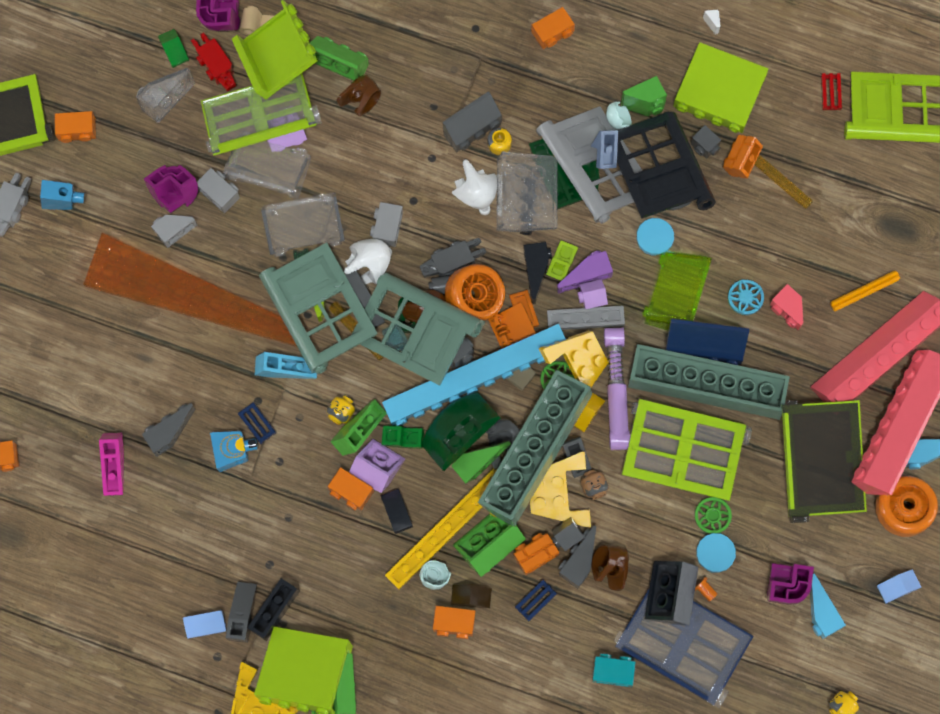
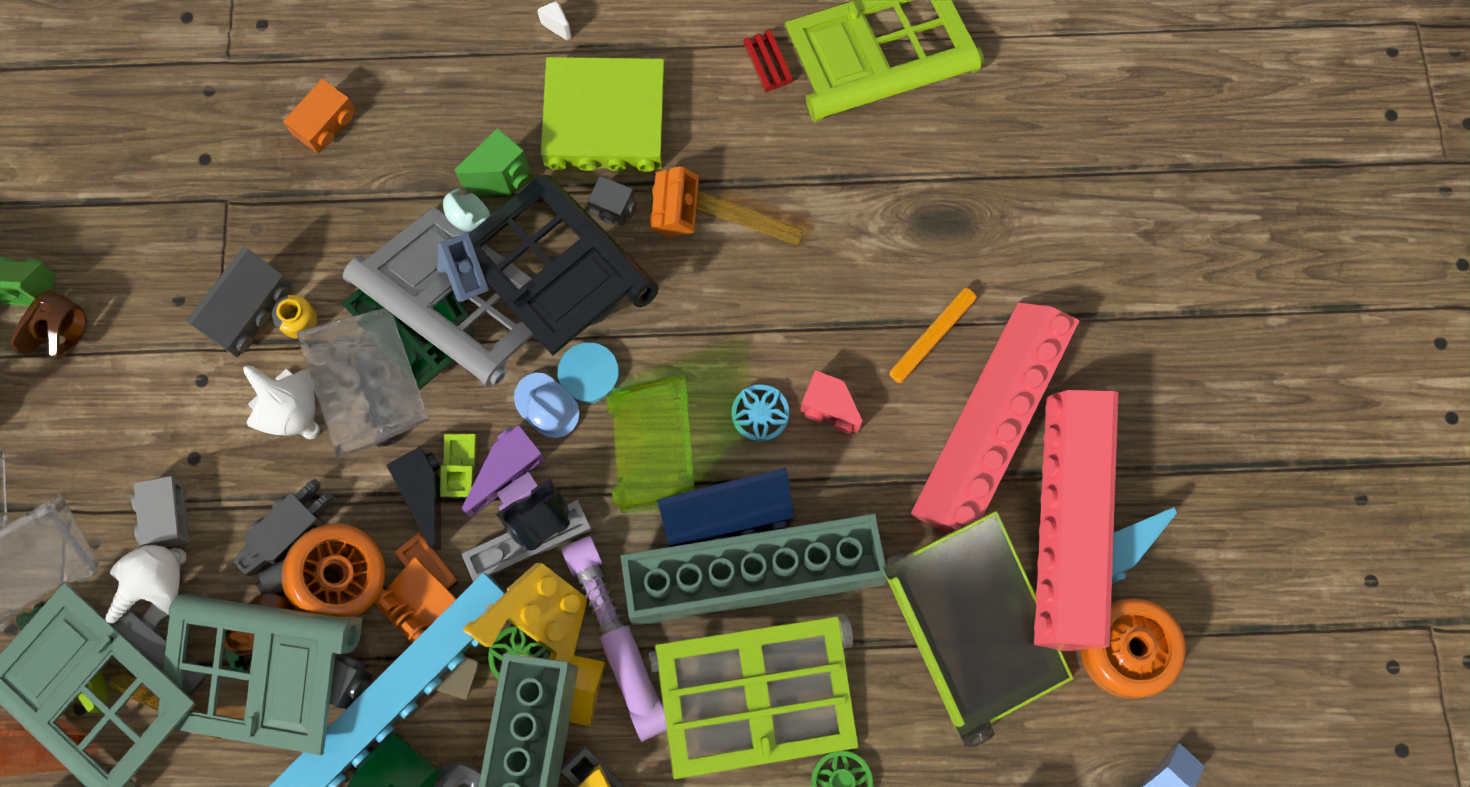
camera: 25 degrees left, 0 degrees up
clear light blue brick [381,324,408,353] -> none
none -> black cylinder [496,478,570,551]
none -> light blue piece [514,373,579,438]

